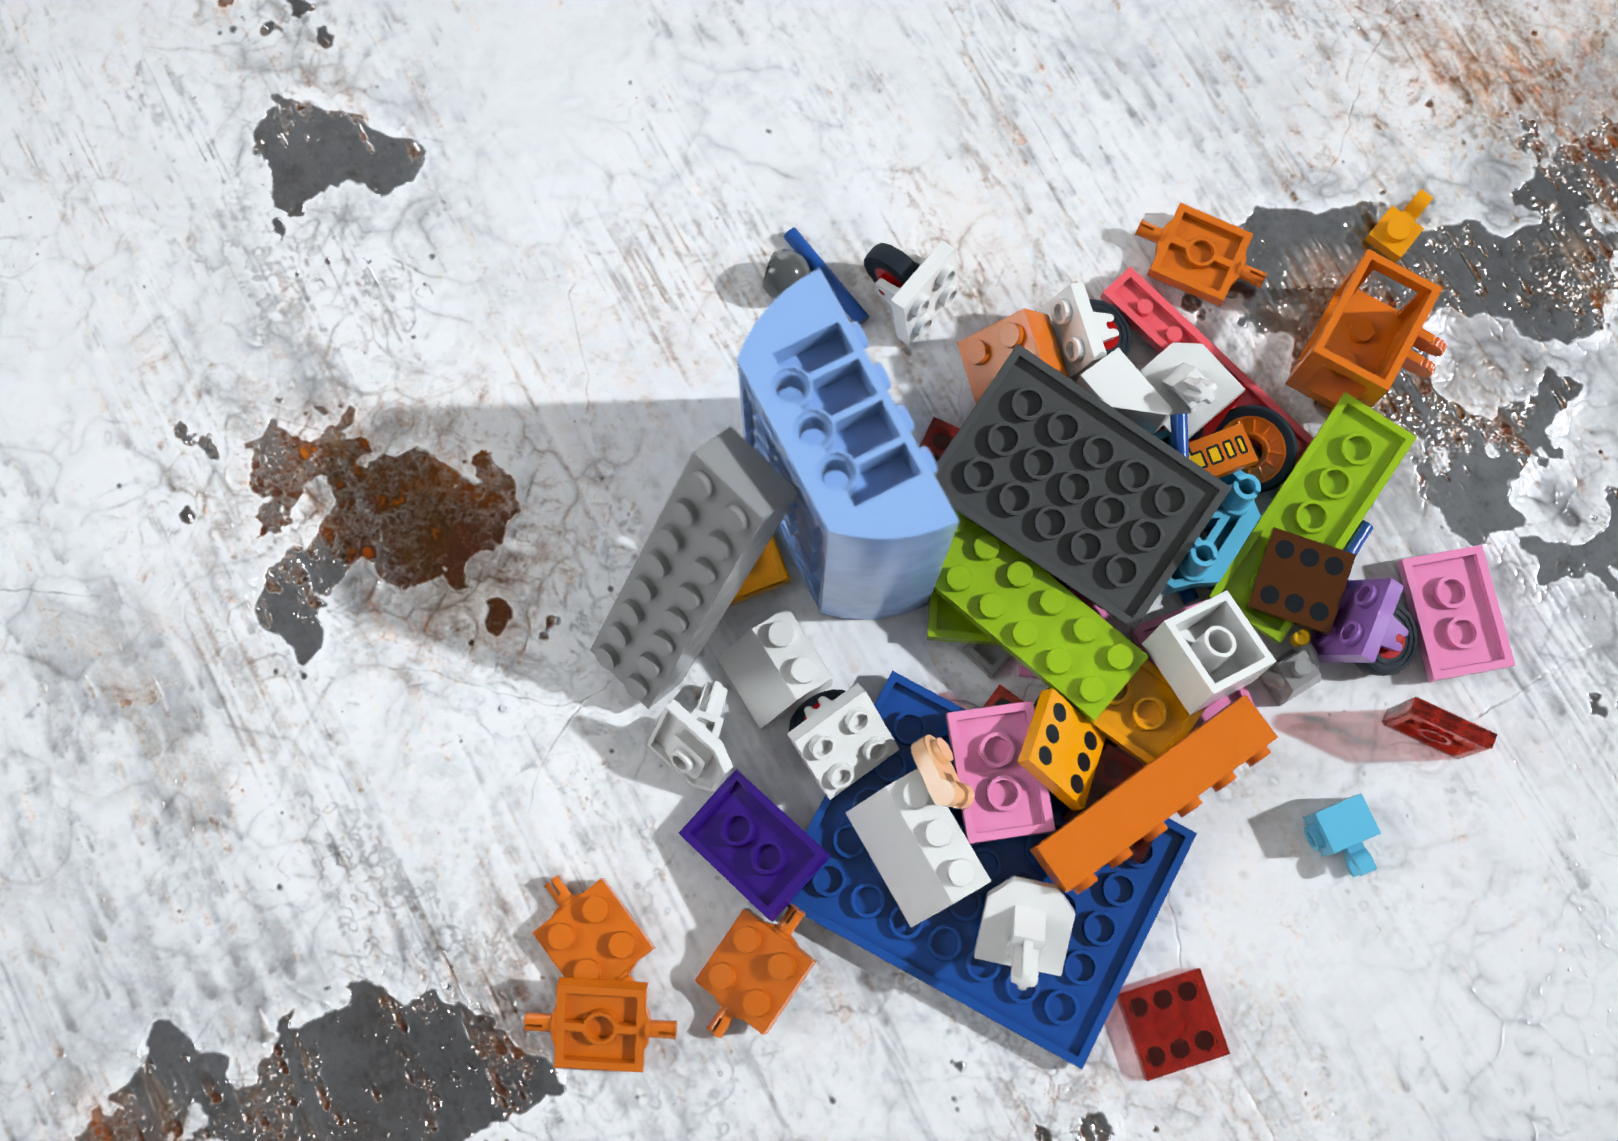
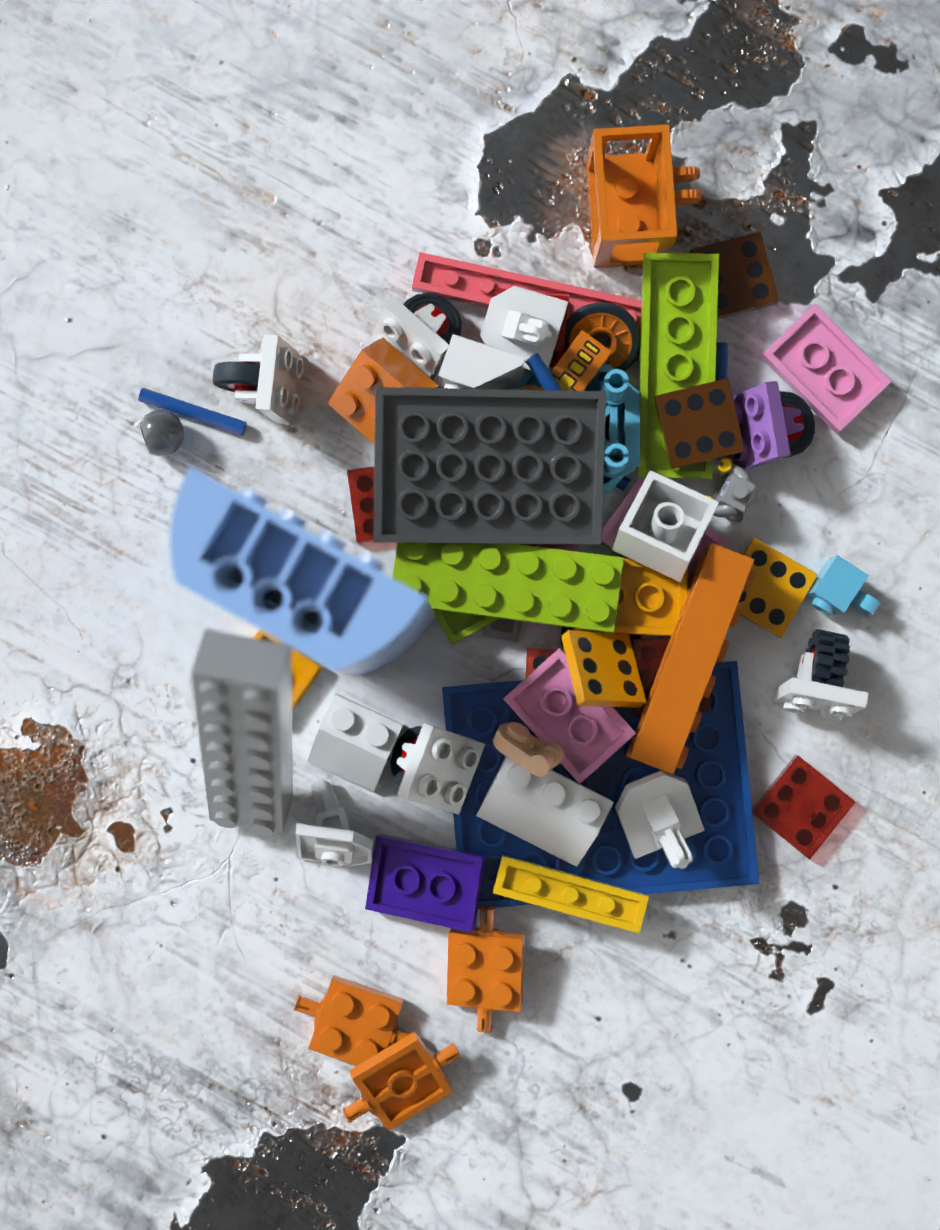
camera: 30 degrees left, 10 degrees up
orange plate [1135,202,1267,307] -> none
light orange plate [1365,189,1433,263] -> none
clear red tile [1381,696,1498,760] -> none
none -> yellow plate [493,855,649,934]
none -> reddish brown tile [689,232,779,319]
none -> light orange tile [738,538,818,638]
none -> white plate [773,629,868,721]

